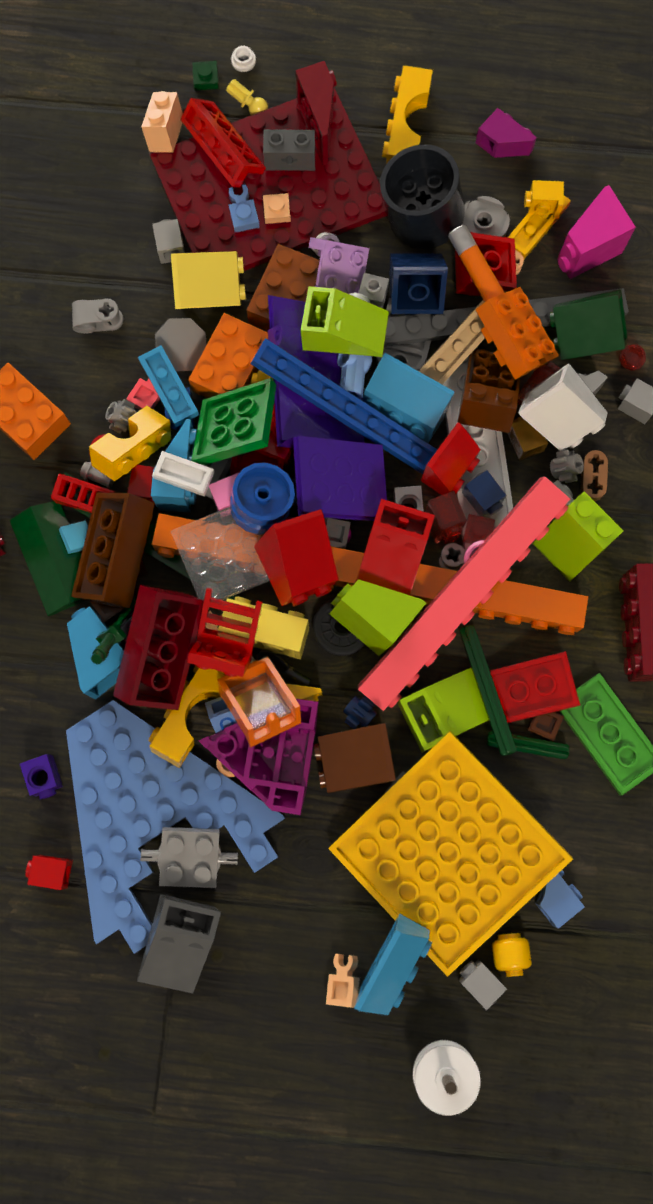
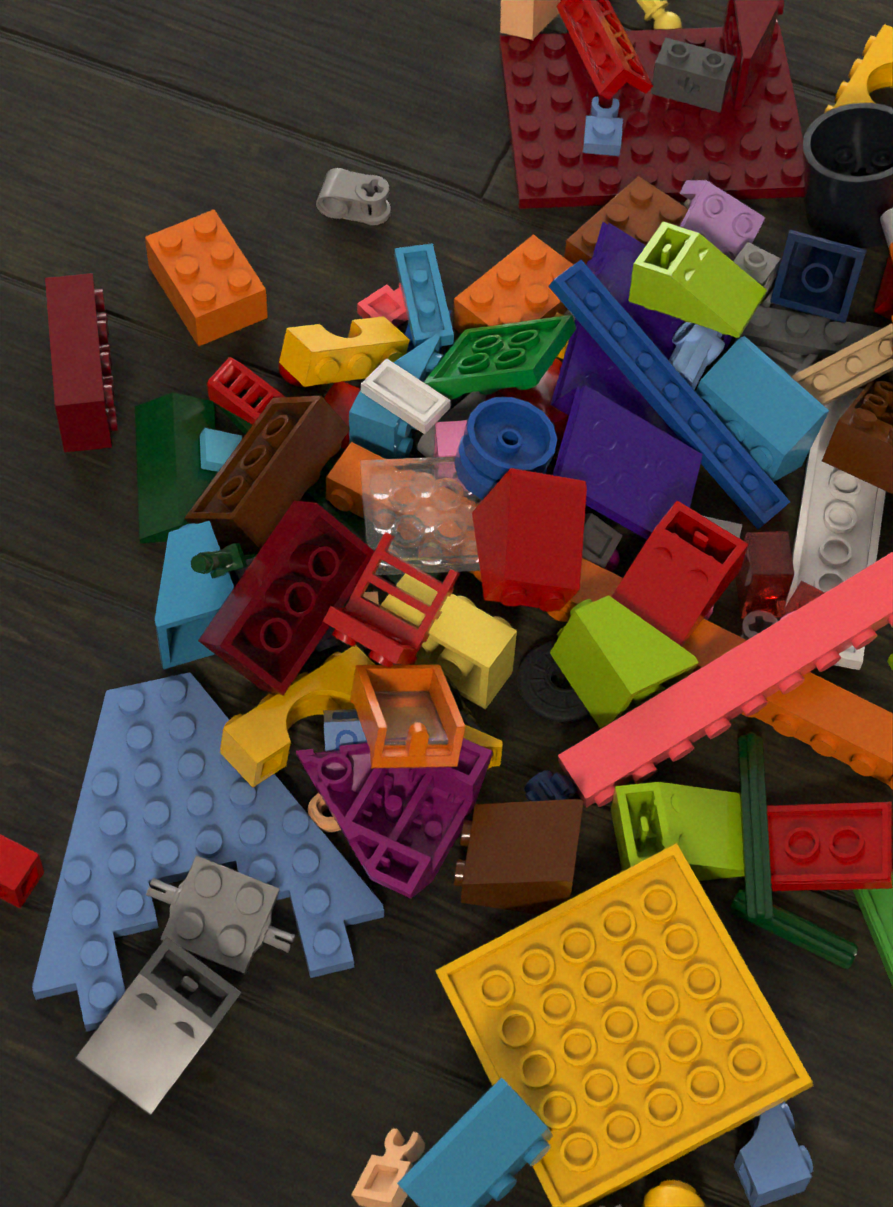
camera: 15 degrees right, 20 degrees down
dark purple brick [20,754,63,800] -> none
light grey pin [80,461,114,489] -> none
light grey gear [105,399,136,433] -> none
light grey brick [152,219,185,264] -> none
light grey piece [155,318,206,371] -> none
light yellow slope [171,251,246,309] -> none
light nougat plate [263,193,291,224] -> none
red slope [421,422,481,499] -> none
dark blue brick [462,470,507,518] -> none
reddish brown tile [527,712,564,742] -> none

